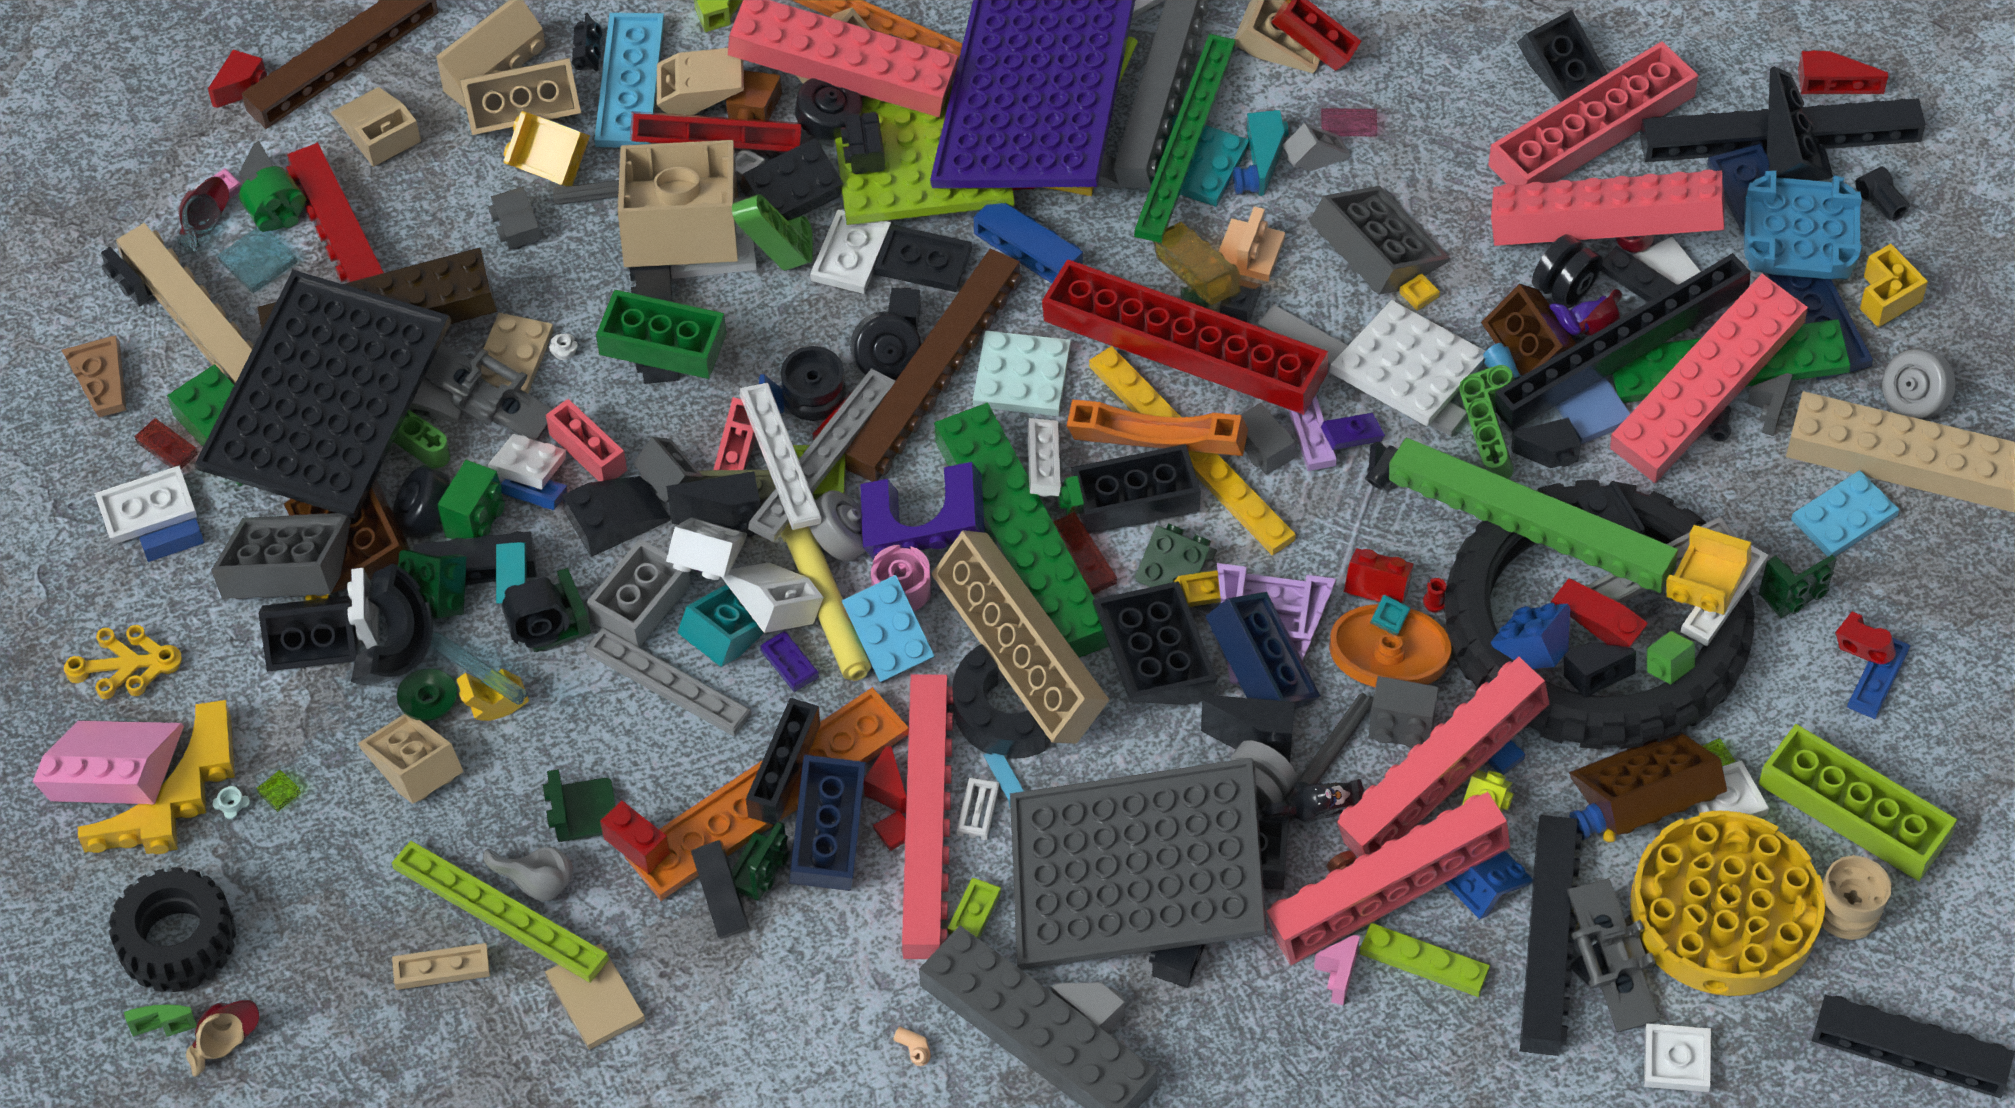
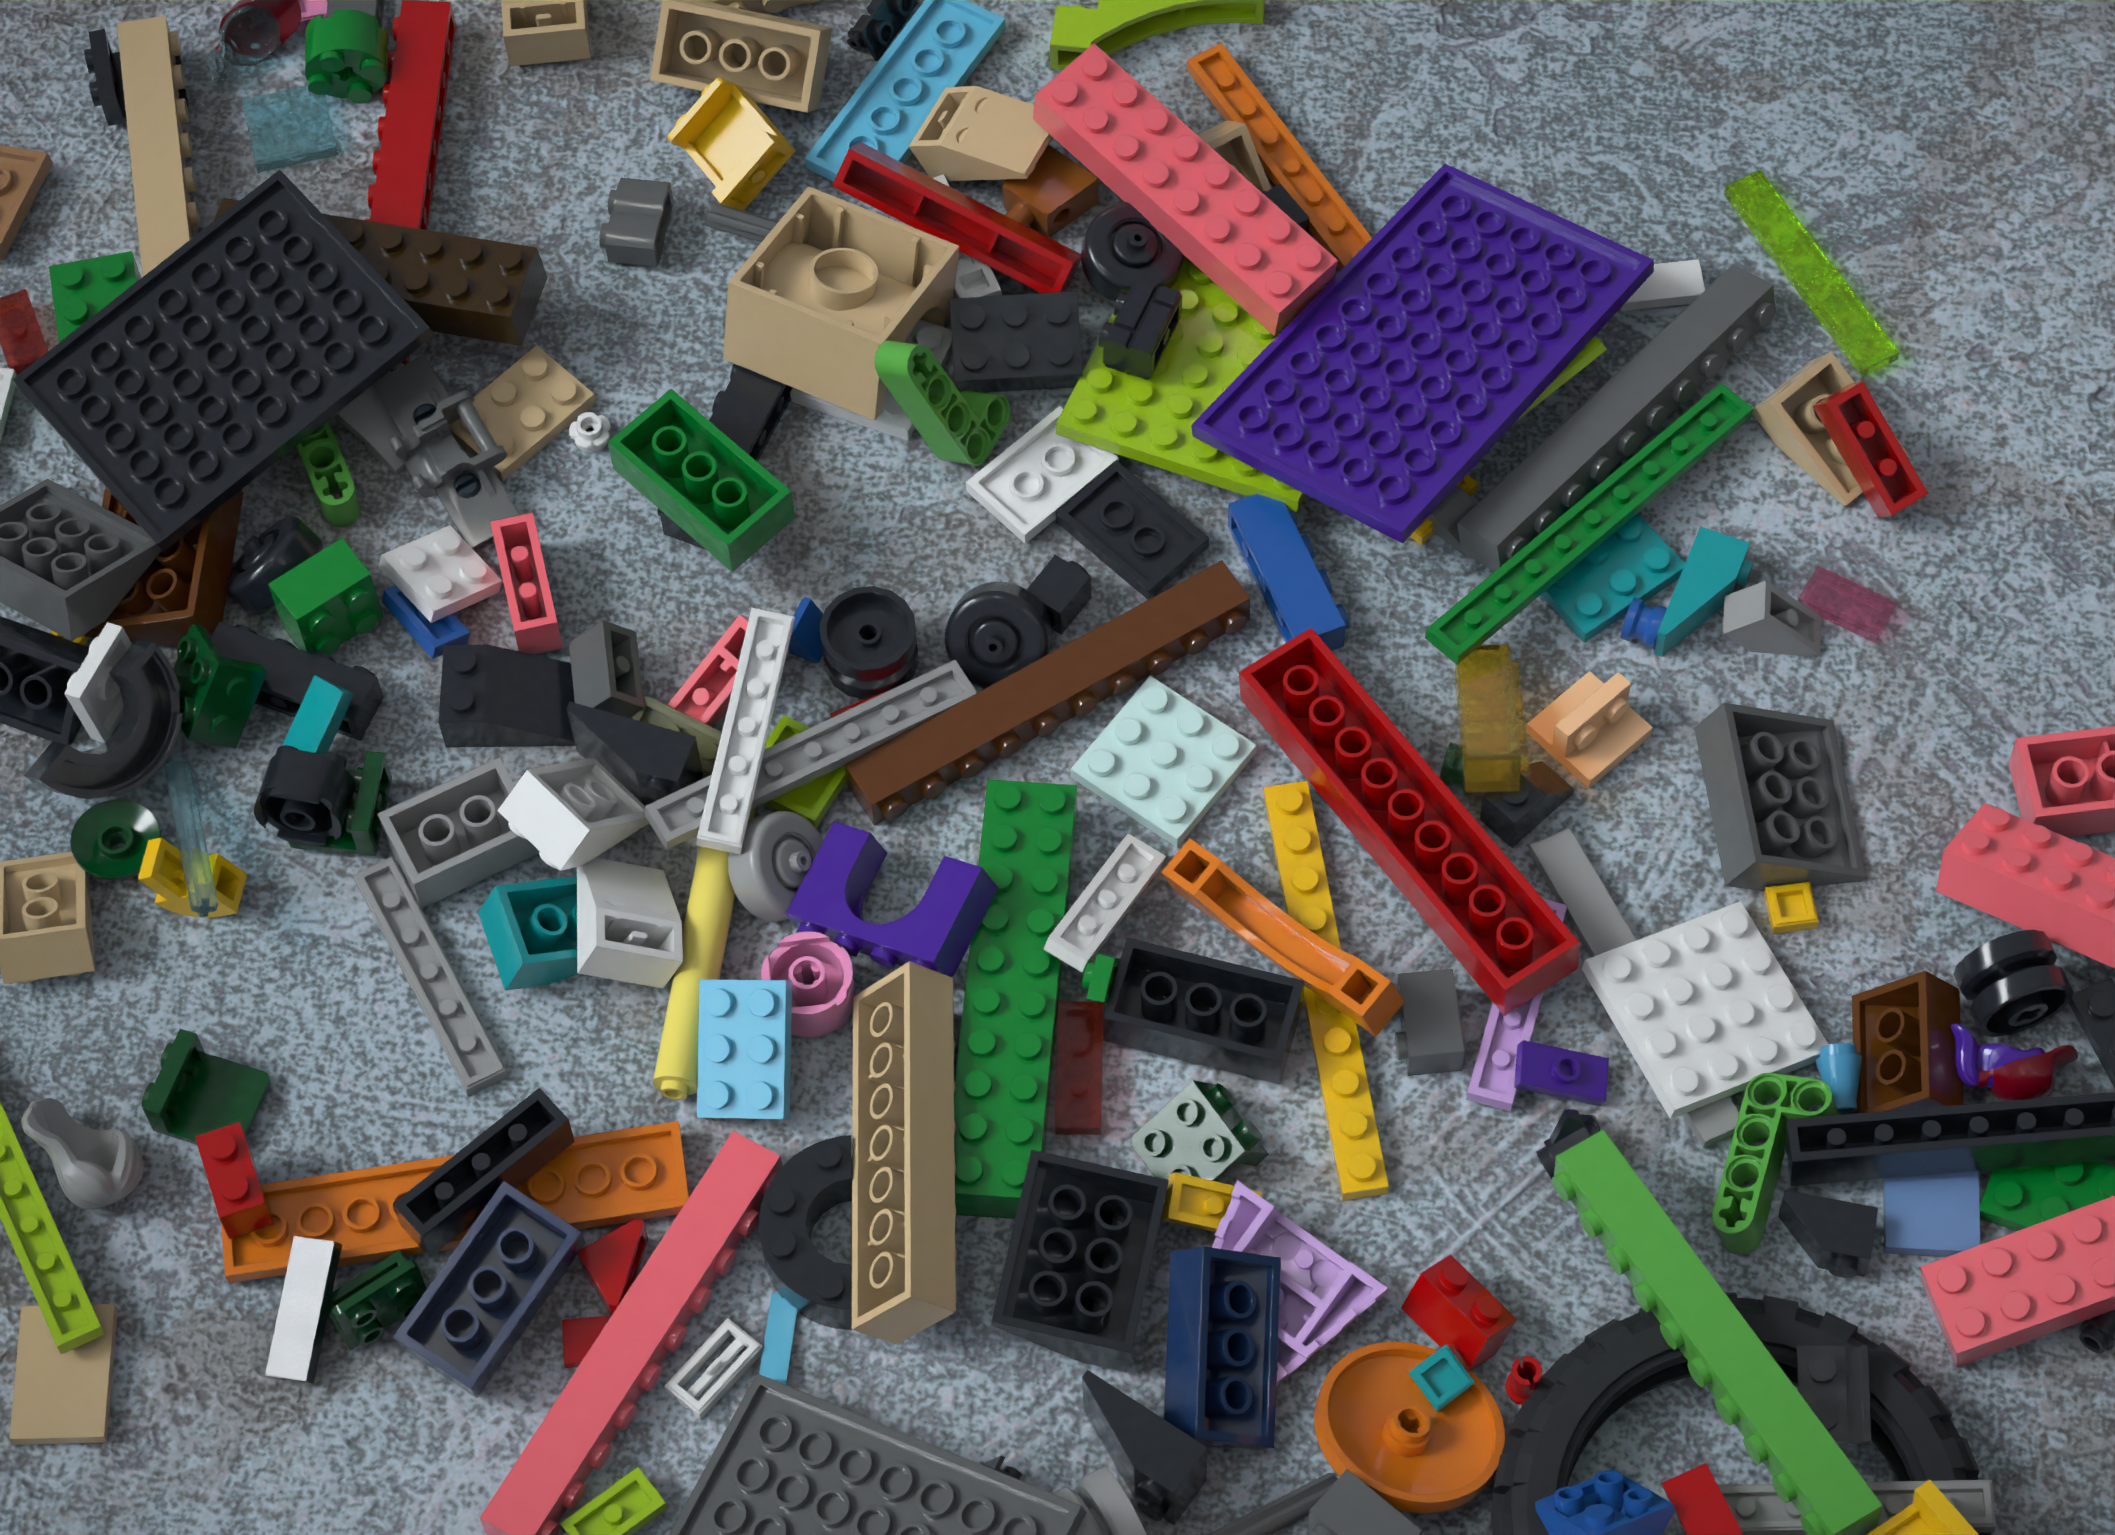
camera: 30 degrees right, 5 degrees up
dark purple plate [760,631,819,692] -> none

